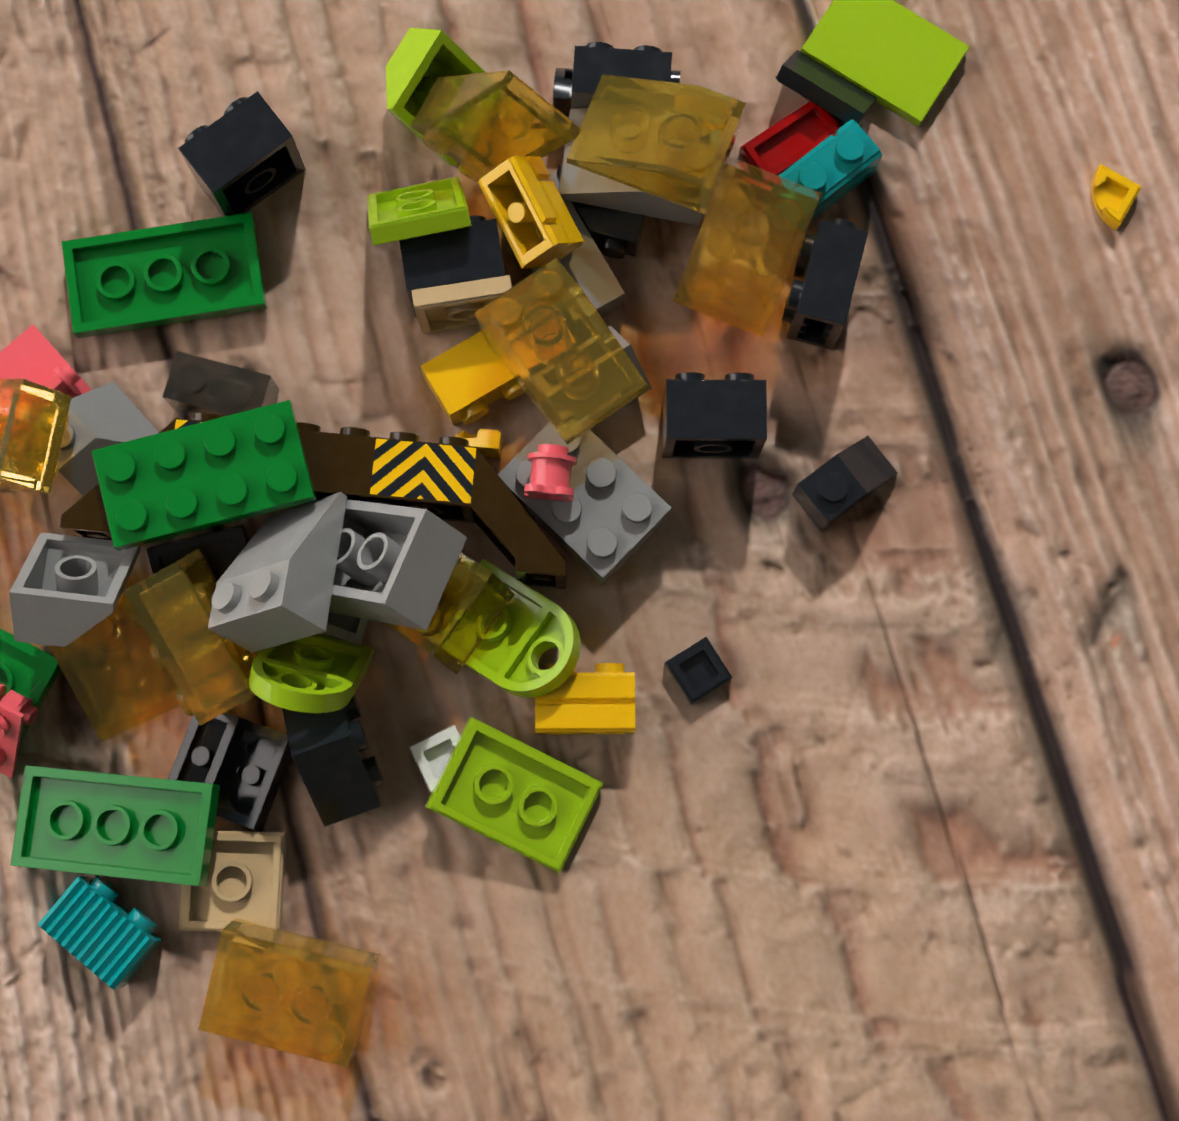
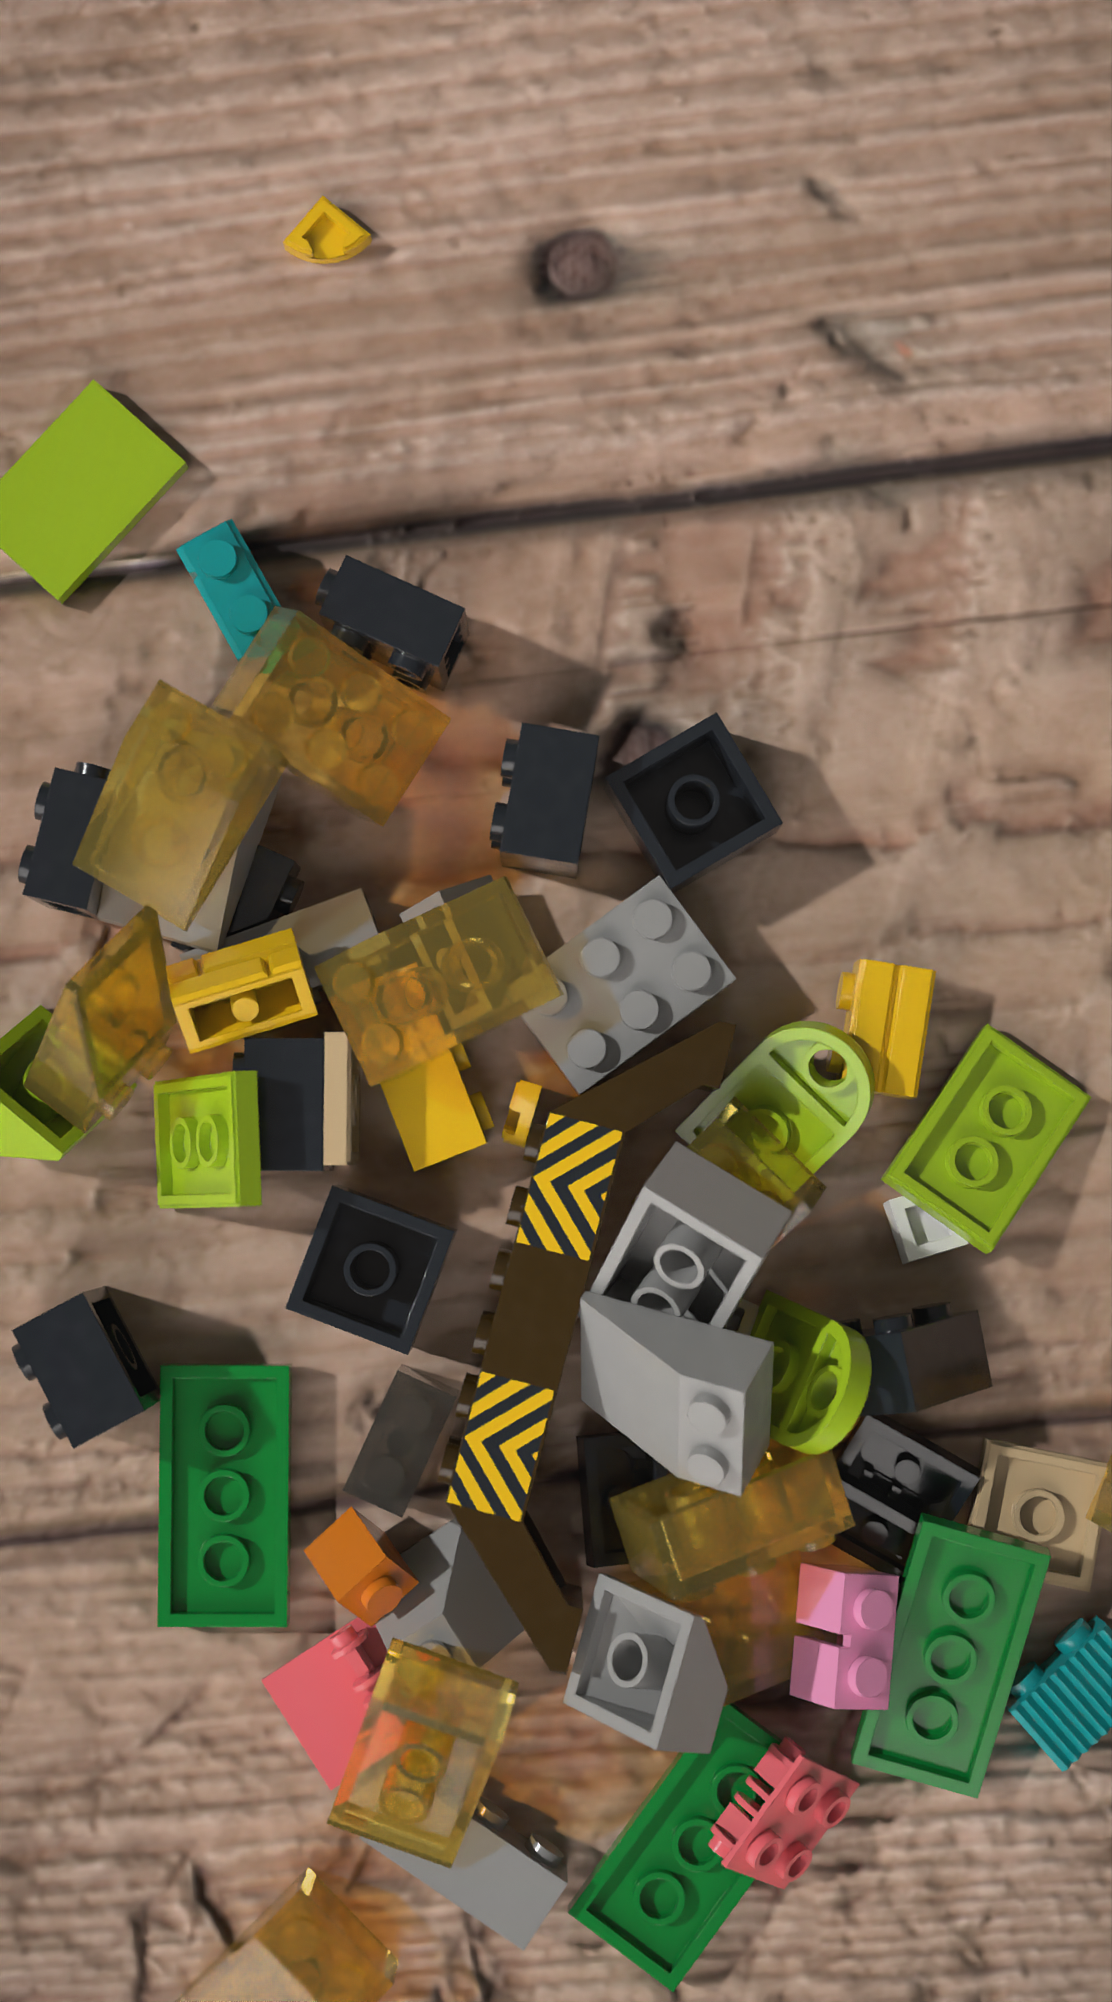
camera: 80 degrees left, 5 degrees up
green plate [91,400,316,551] -> none
coral brick [524,444,577,502] -> none
black tile [553,67,573,117] -> none
black tile [664,637,733,705] -> none
red tile [739,101,840,189] -> none
black tile [776,50,877,124] -> none
black slope [792,436,898,532] -> none
none -> black brick [285,1184,457,1355]
none -> orange brick [303,1506,419,1627]
none -> black brick [604,712,783,893]
none -> bright pink piece [789,1563,899,1710]

